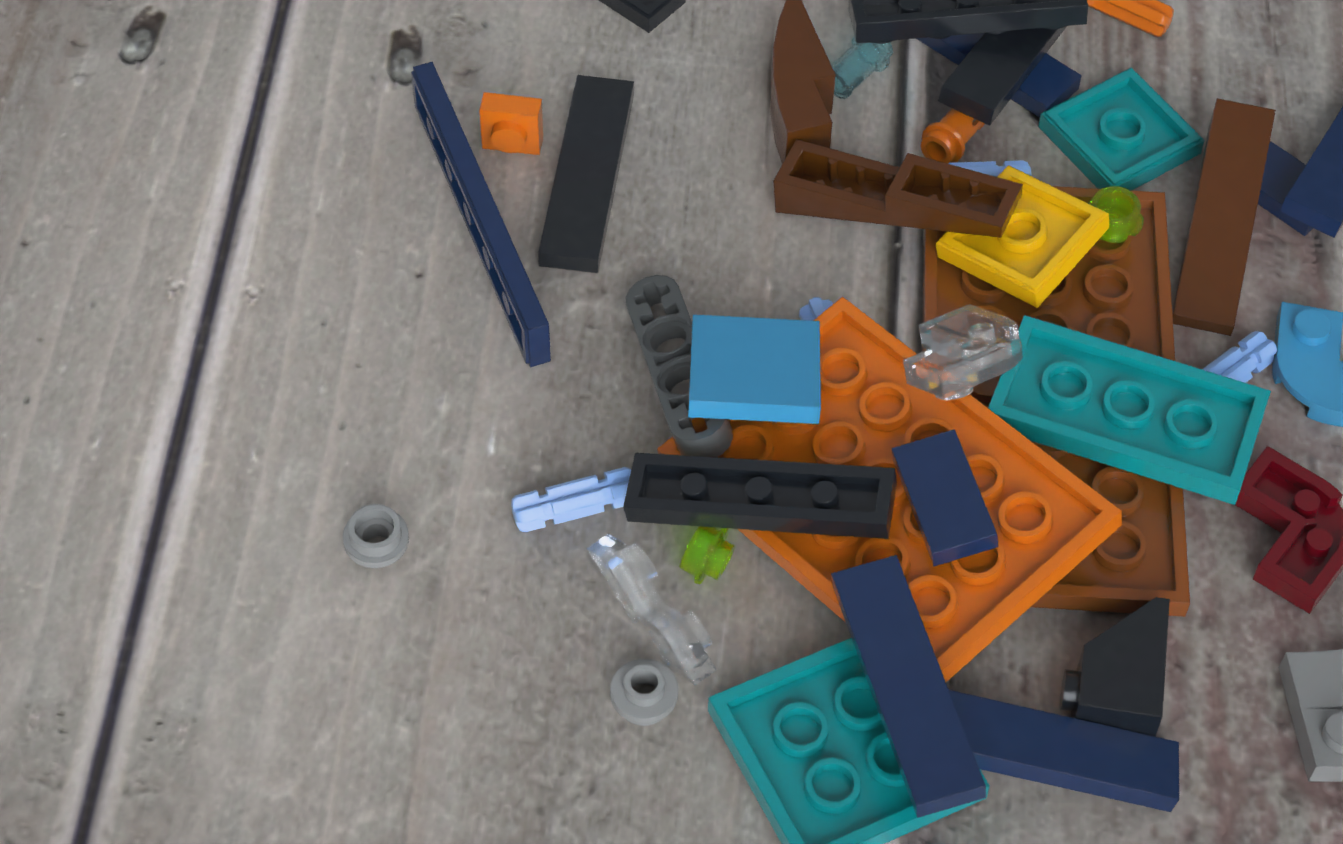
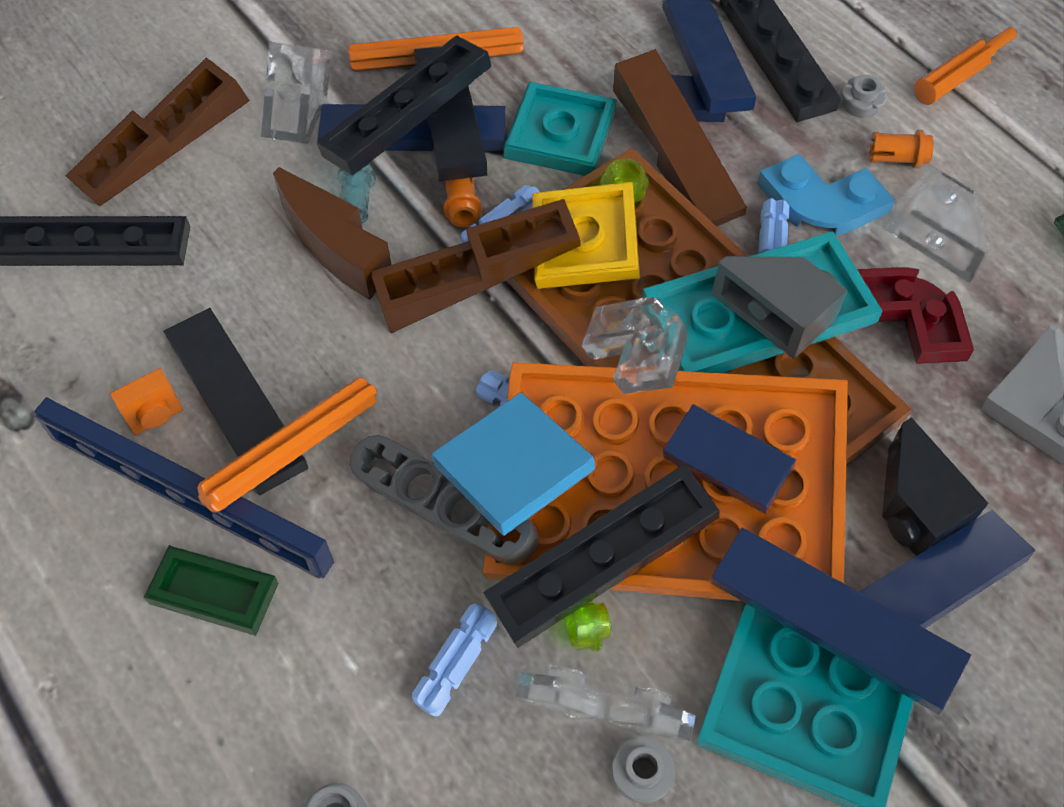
camera: 40 degrees left, 5 degrees up
none -> dark green tile [144,545,279,636]
none -> orange axle [197,378,377,512]
none -> dark grey slope [712,256,848,359]

